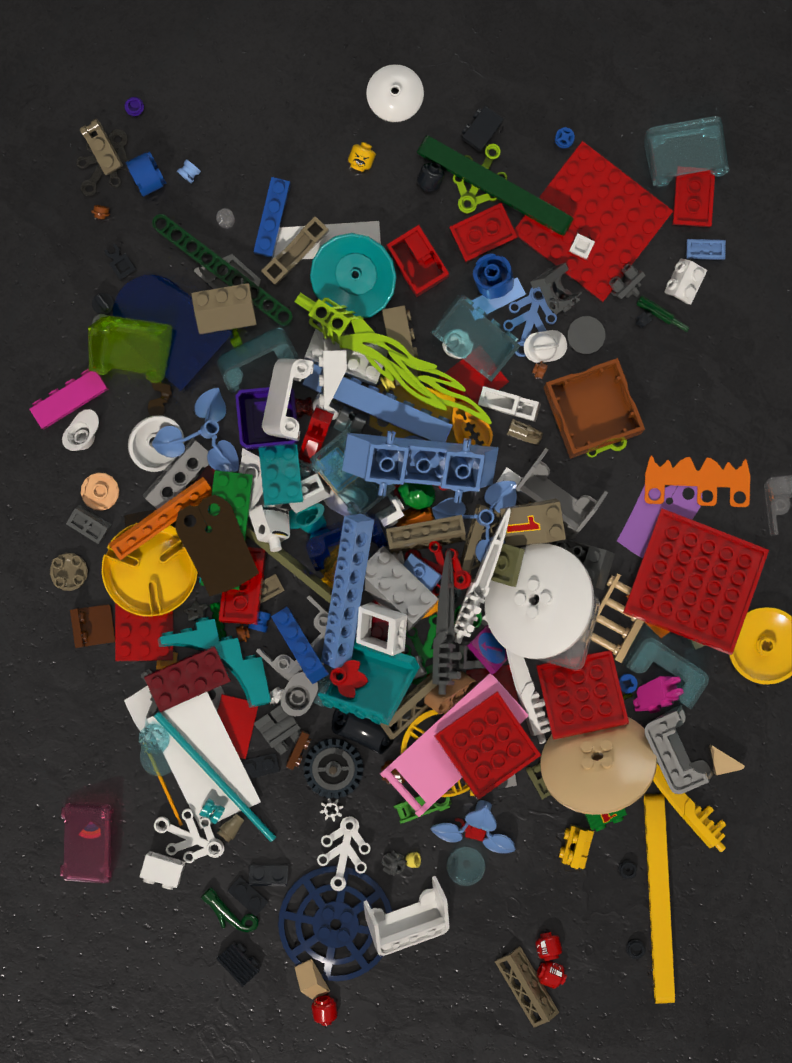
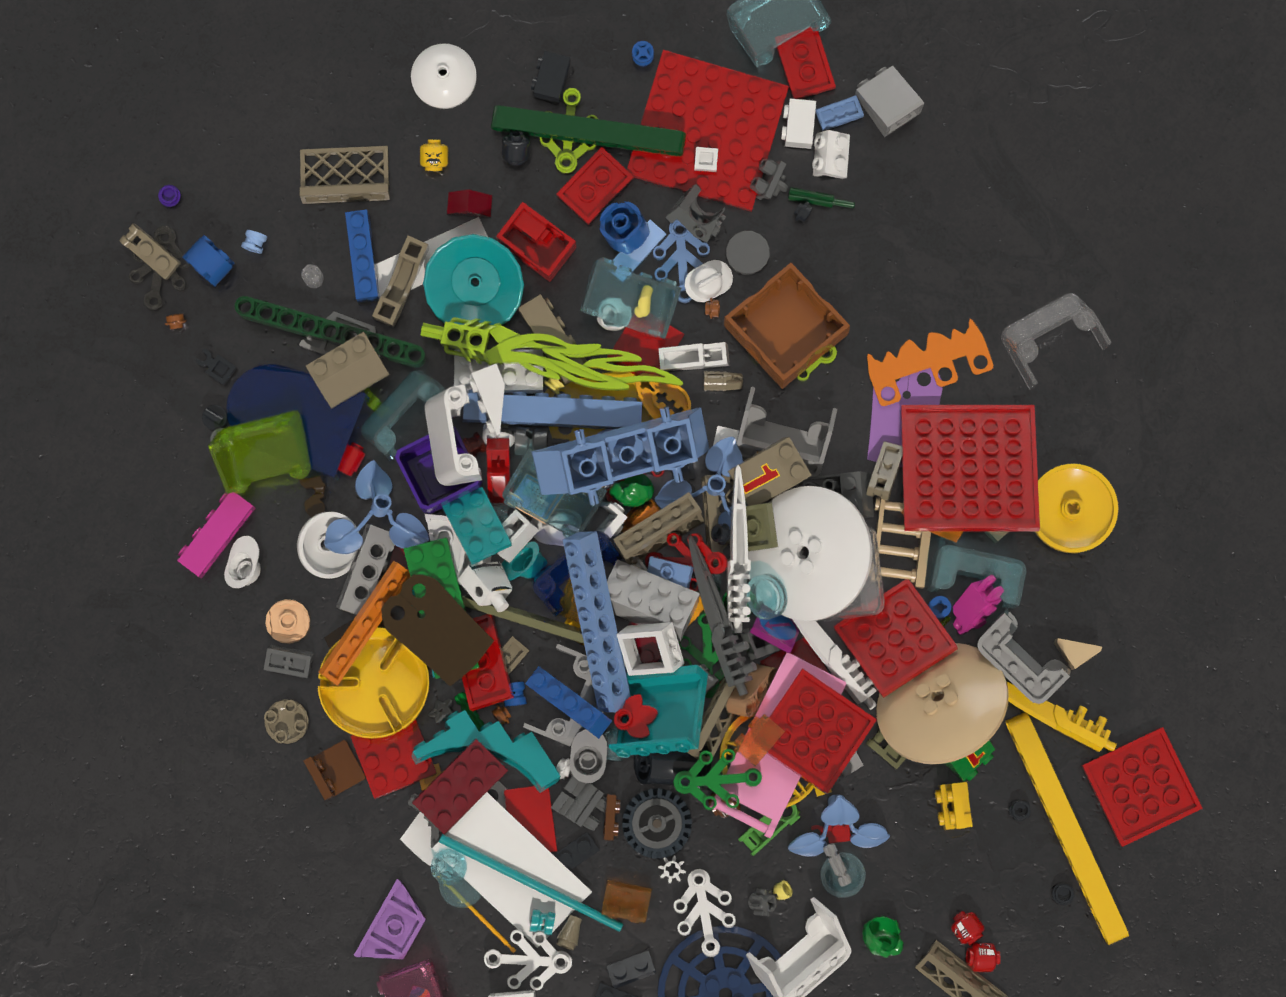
camera: 20 degrees left, 5 degrees down
none -> dark tan fence [300,146,390,204]
none -> red brick [336,442,366,476]
none -> medium lavender wing [354,879,426,959]
none -> dark red slope [447,189,493,218]
none -> clear orange bracket [601,880,652,923]
none -> light yellow arm [634,285,653,318]
none -> green plant [674,749,762,810]
none -> black plate [711,523,731,545]
none -> clear orange bracket [733,714,785,766]
none -> clear light blue piece [747,574,787,620]
none -> white brick [781,99,816,149]
none -> light grey axle [823,843,852,887]
none -> light grey slope [855,66,924,137]
none -> green hair [862,916,904,958]
none -> dark tan plate [866,442,902,501]
none -> red plate [1081,727,1203,847]

